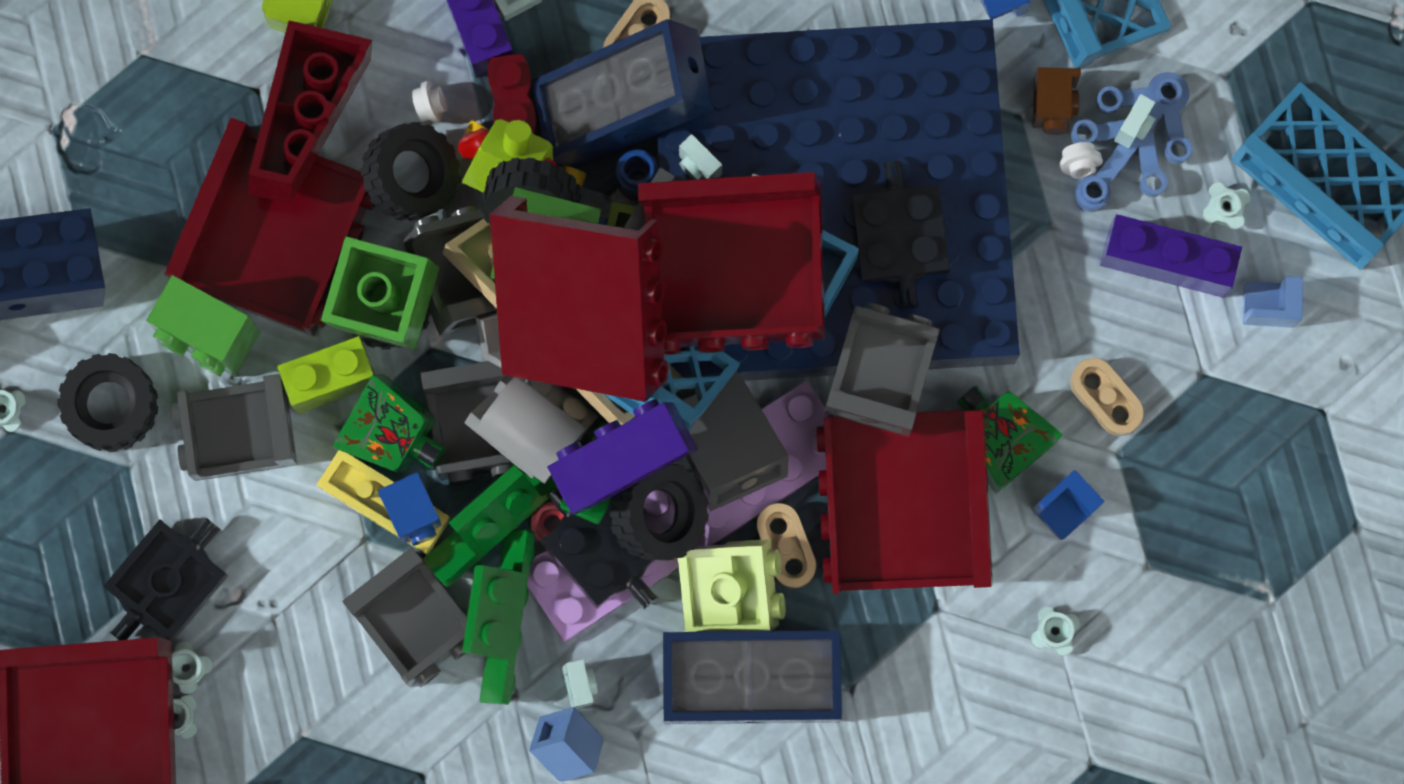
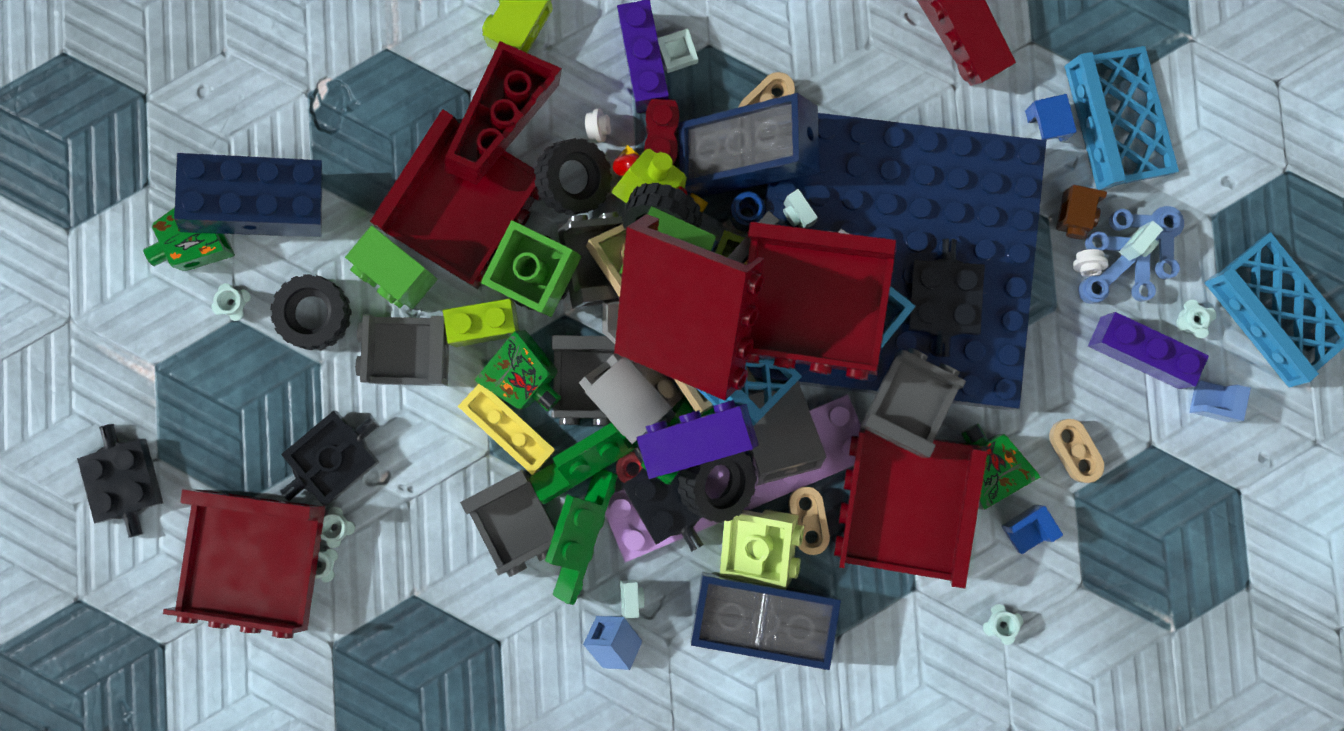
camera: 10 degrees right, 5 degrees up
blue brick [377,472,442,546] -> none

